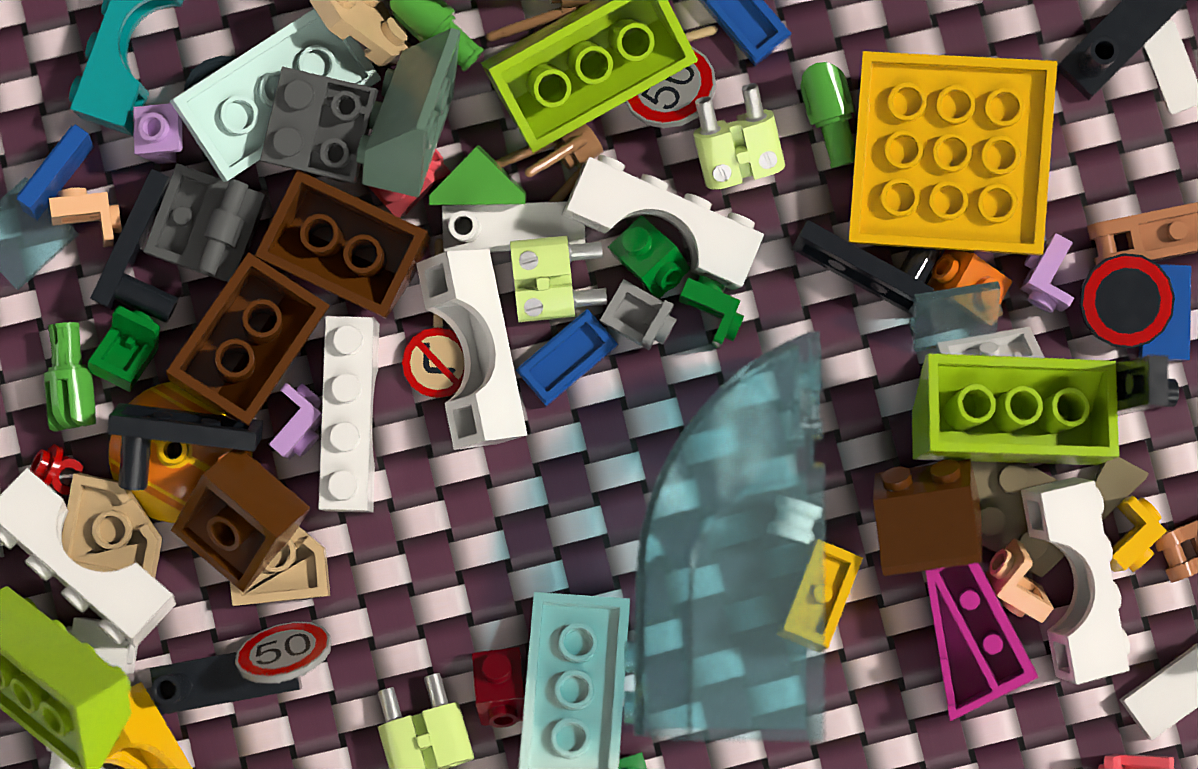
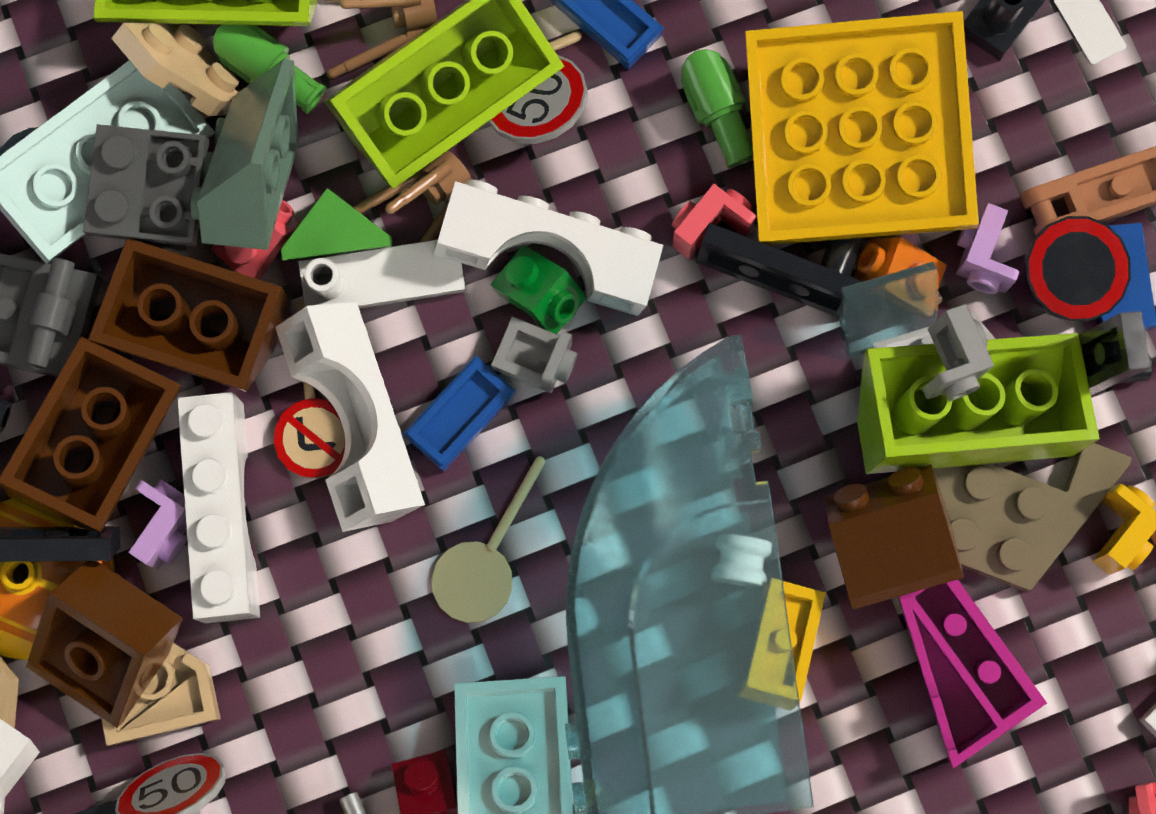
camera: 10 degrees left, 5 degrees down
yellowish green piece [510,236,607,322] -> none
green bracket [679,276,744,349] -> none
yellowish green piece [693,83,785,189] -> none
light nougat bracket [985,538,1054,623] -> none
white arch [1021,477,1130,685] -> none
none -> tan piece [432,456,545,623]
none -> coral bracket [671,184,756,260]
none -> light grey bracket [922,304,994,401]

